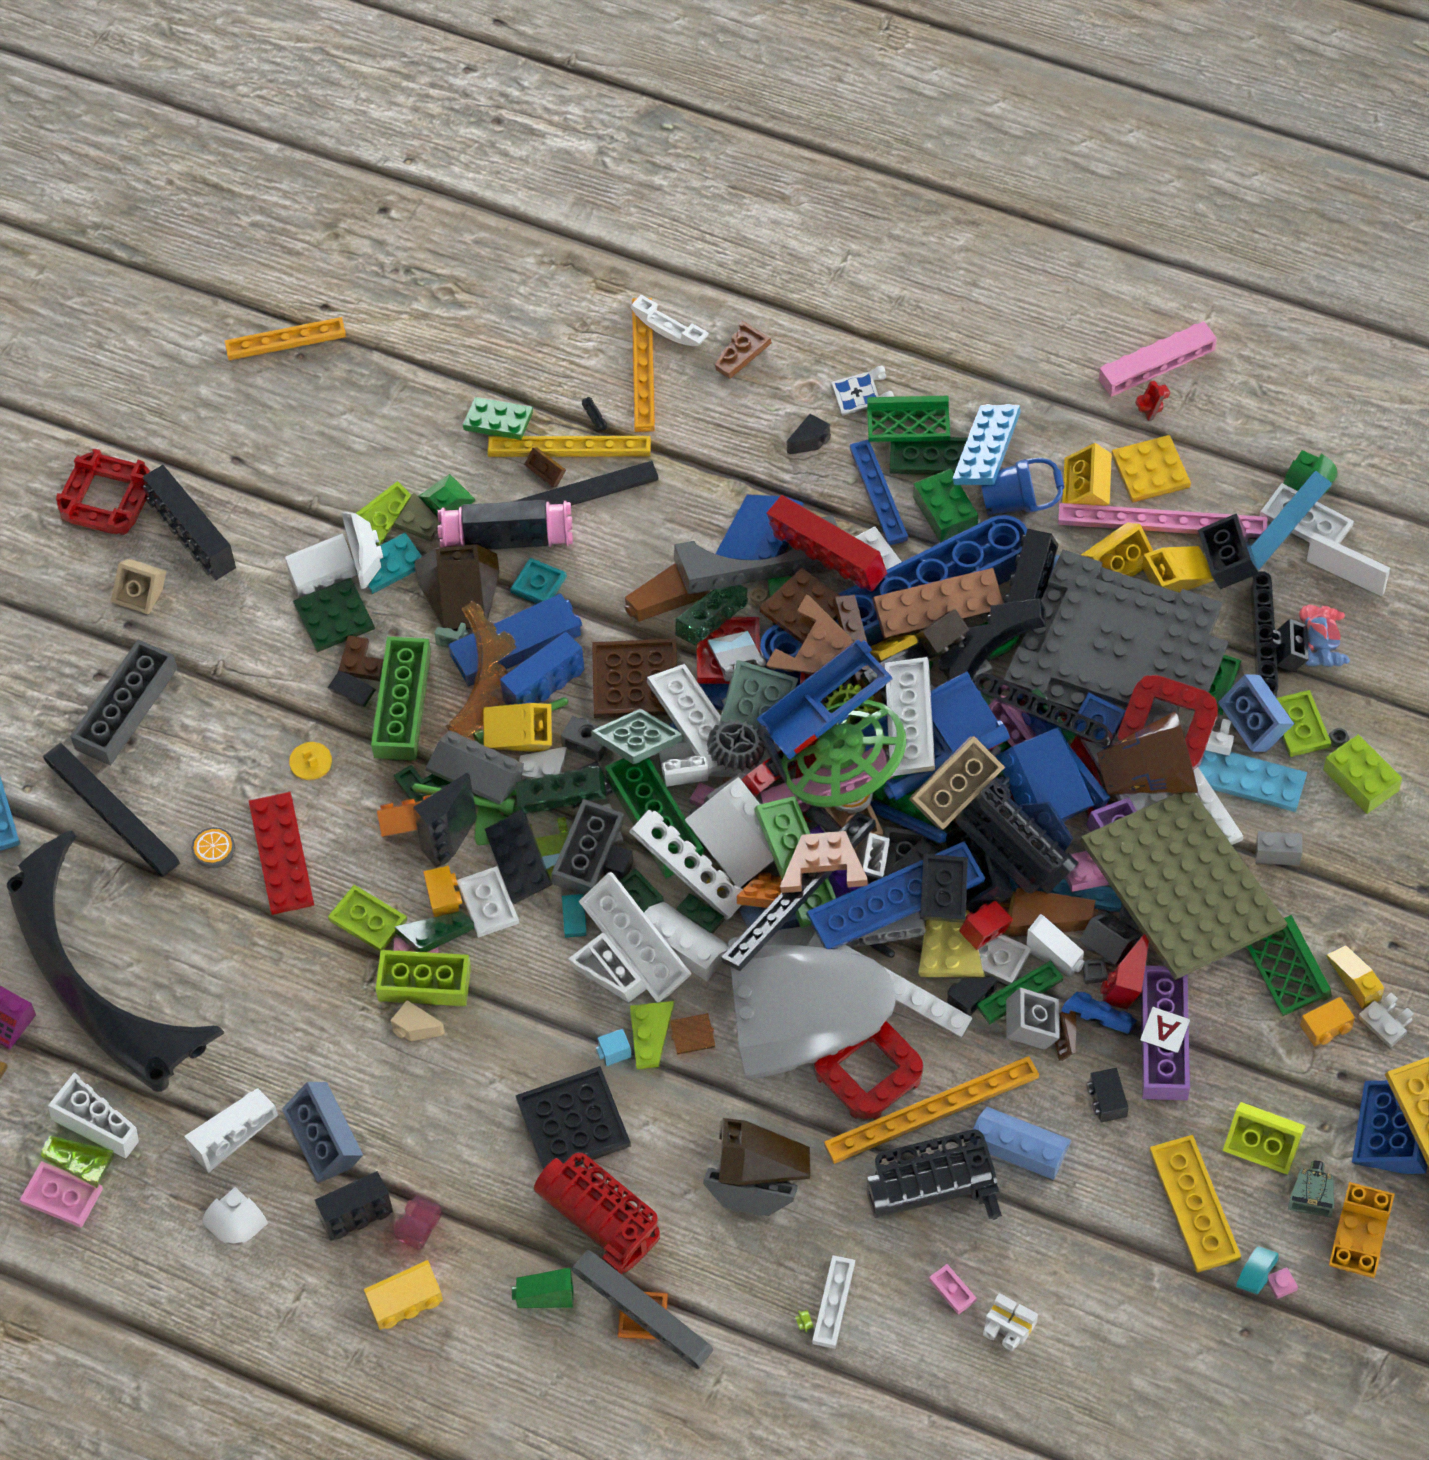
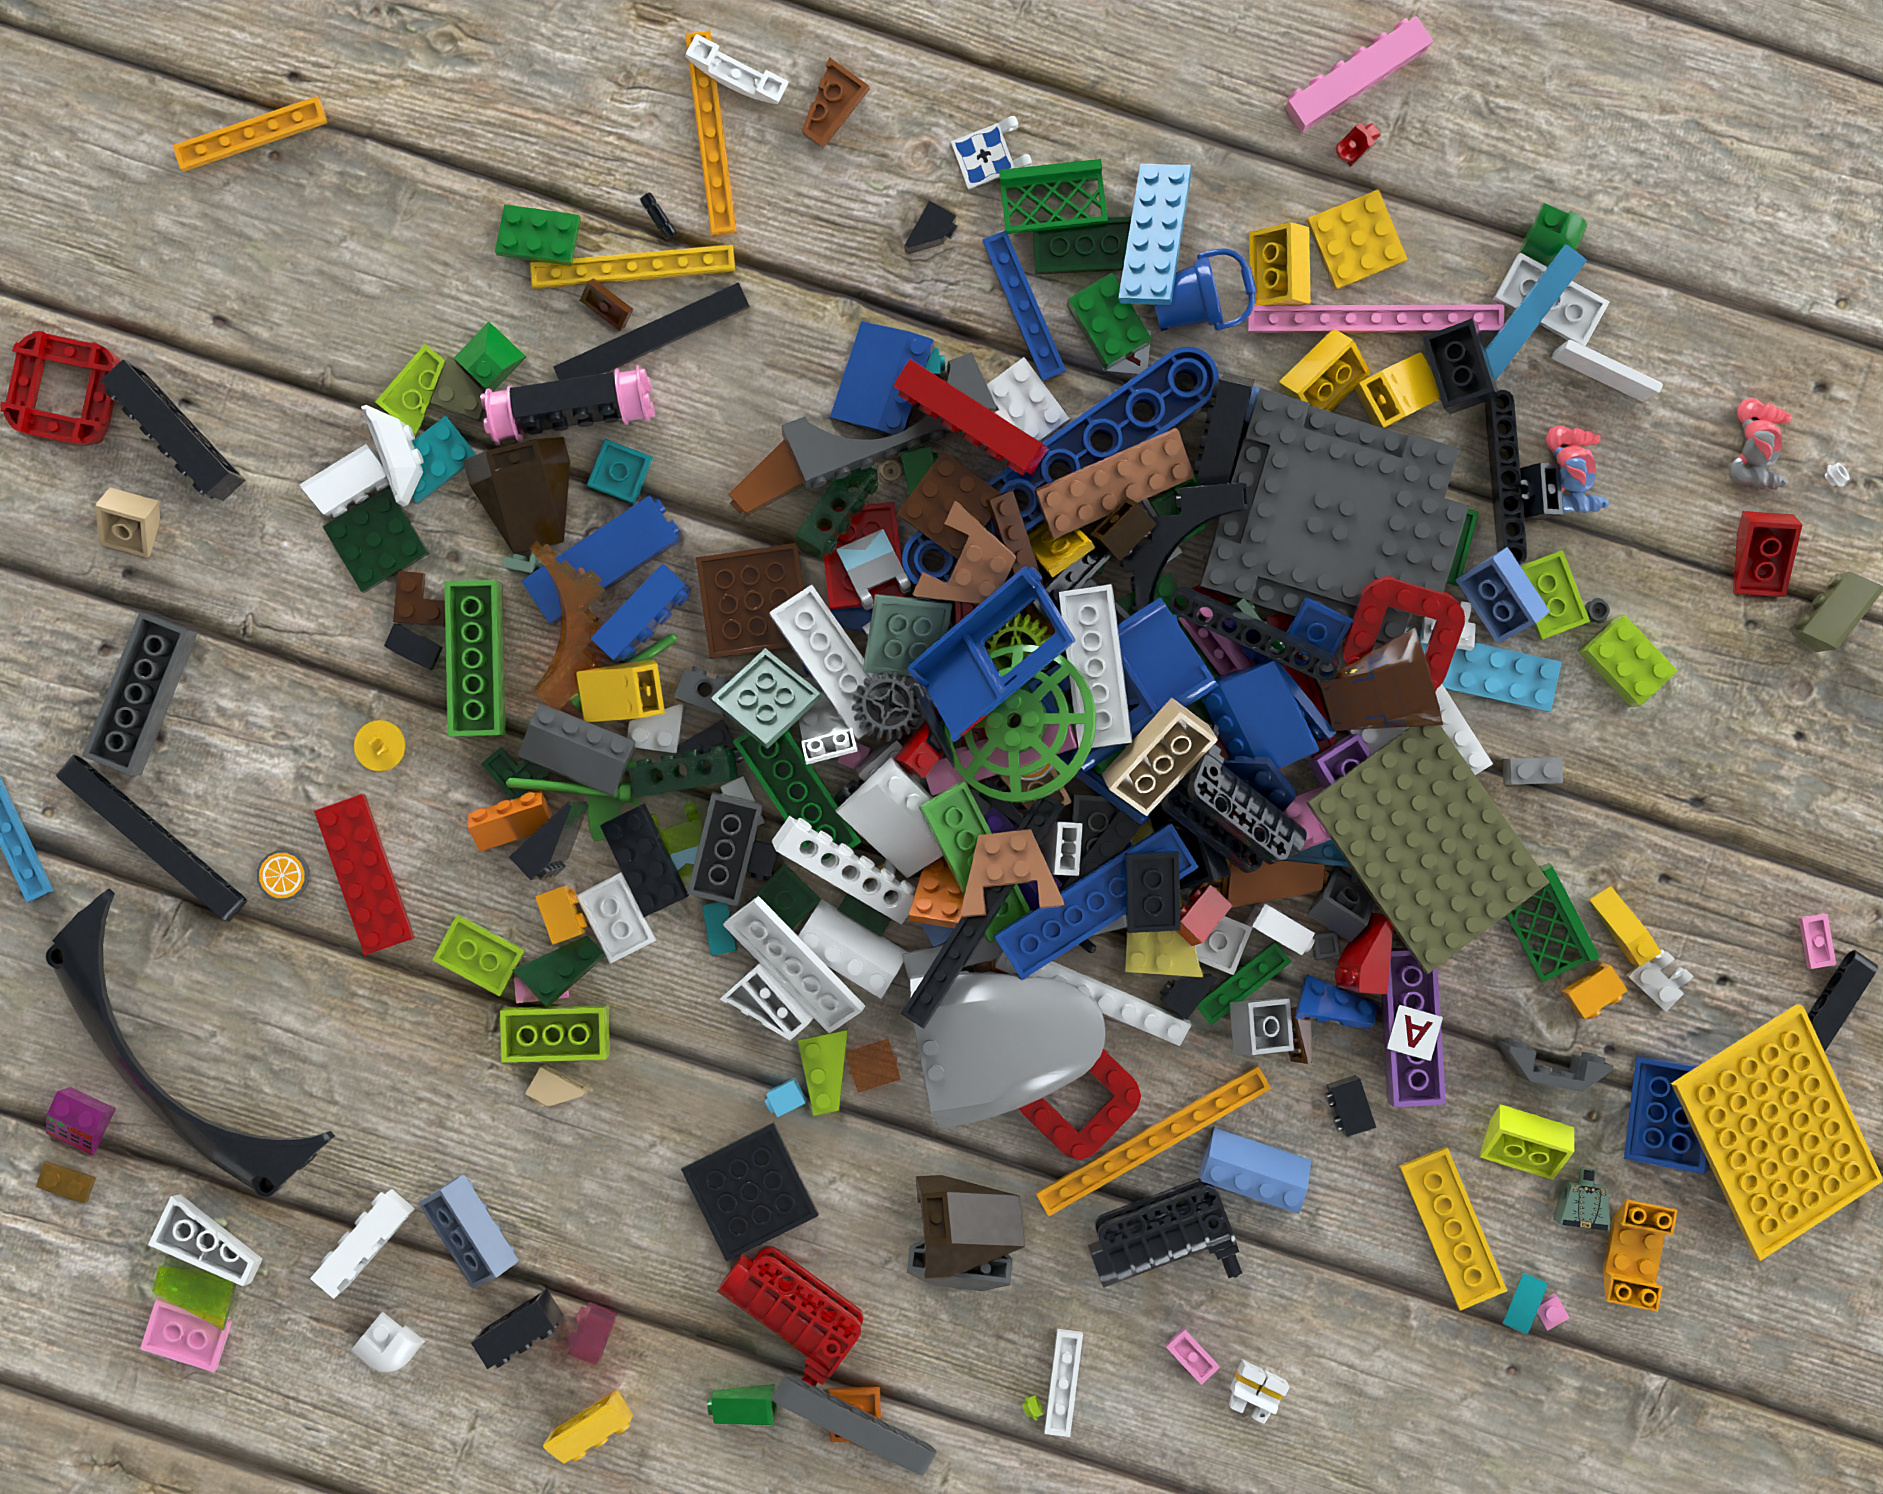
camera: 10 degrees left, 30 degrees up
none -> dark grey slope [1496,1037,1613,1092]

